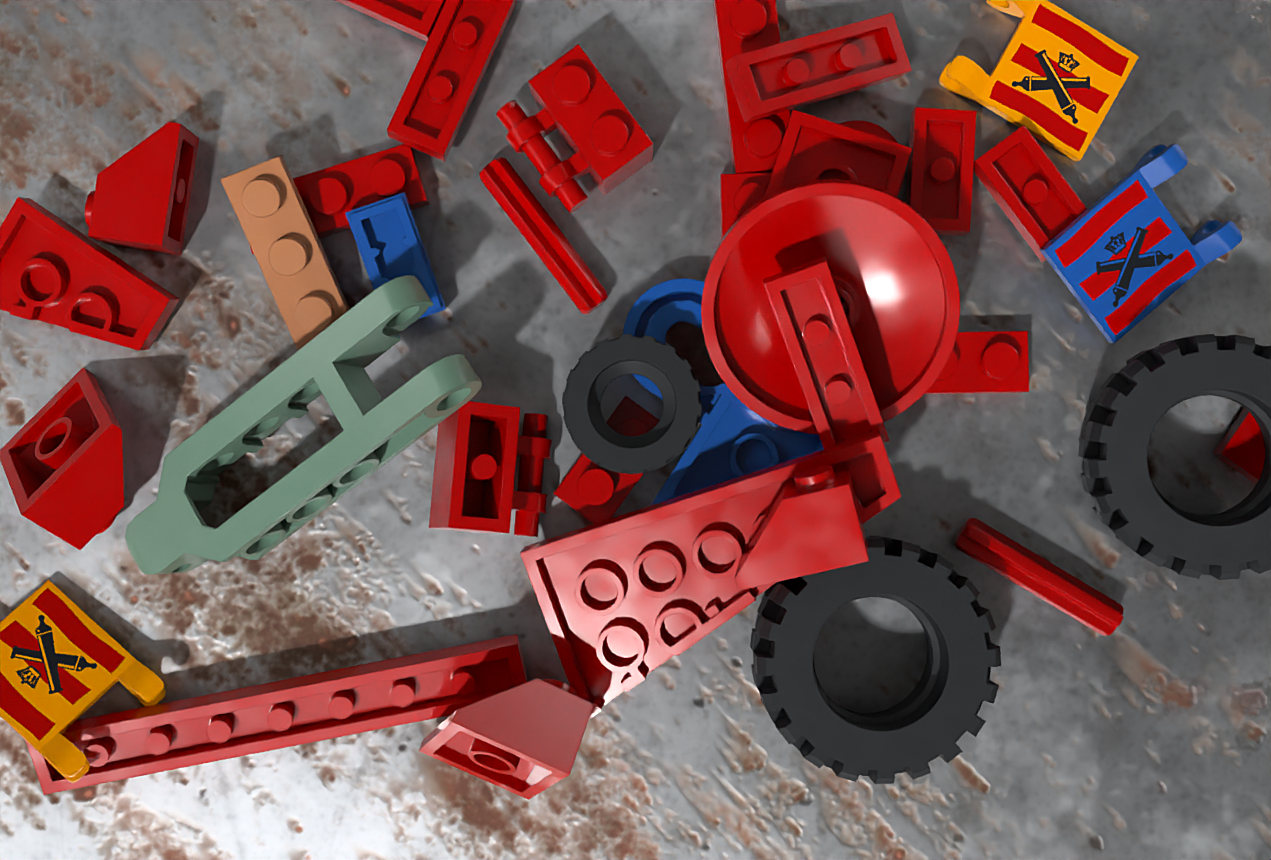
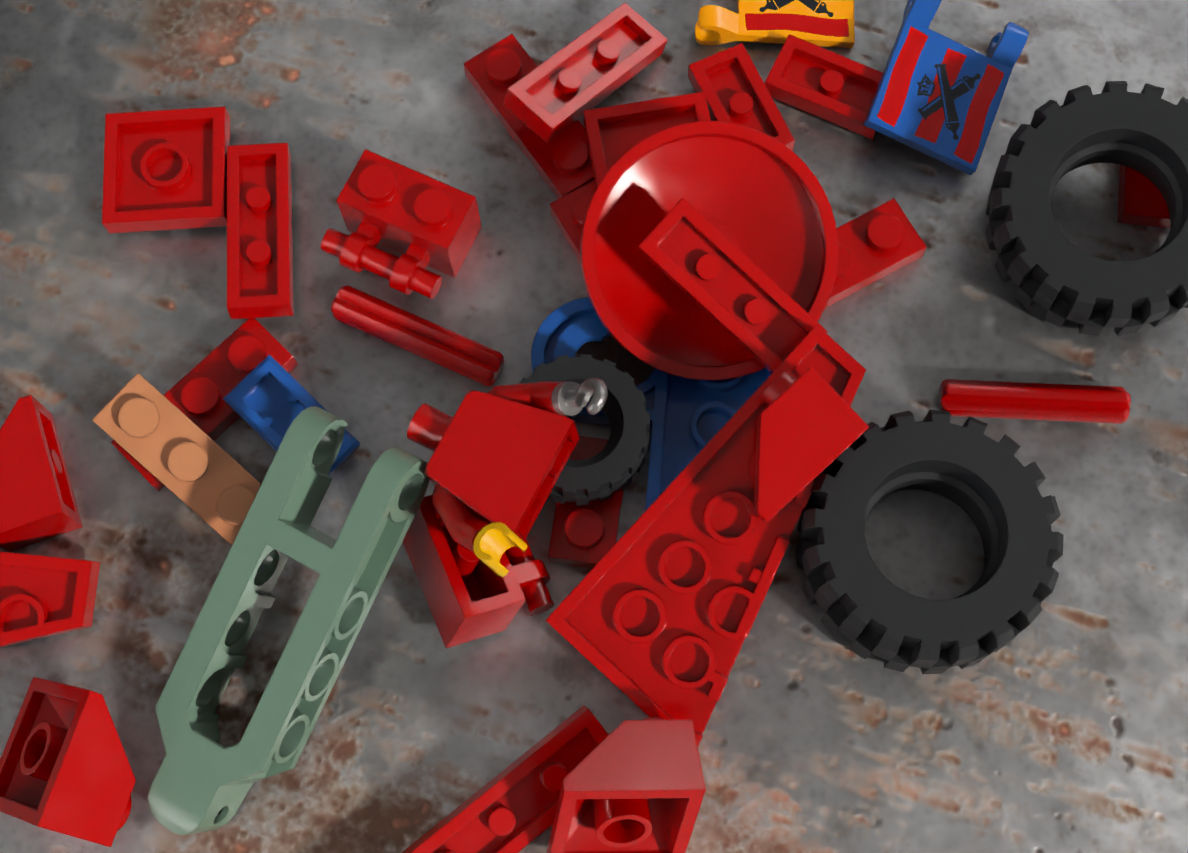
camera: 25 degrees left, 15 degrees down
none -> red torso [407,377,608,577]

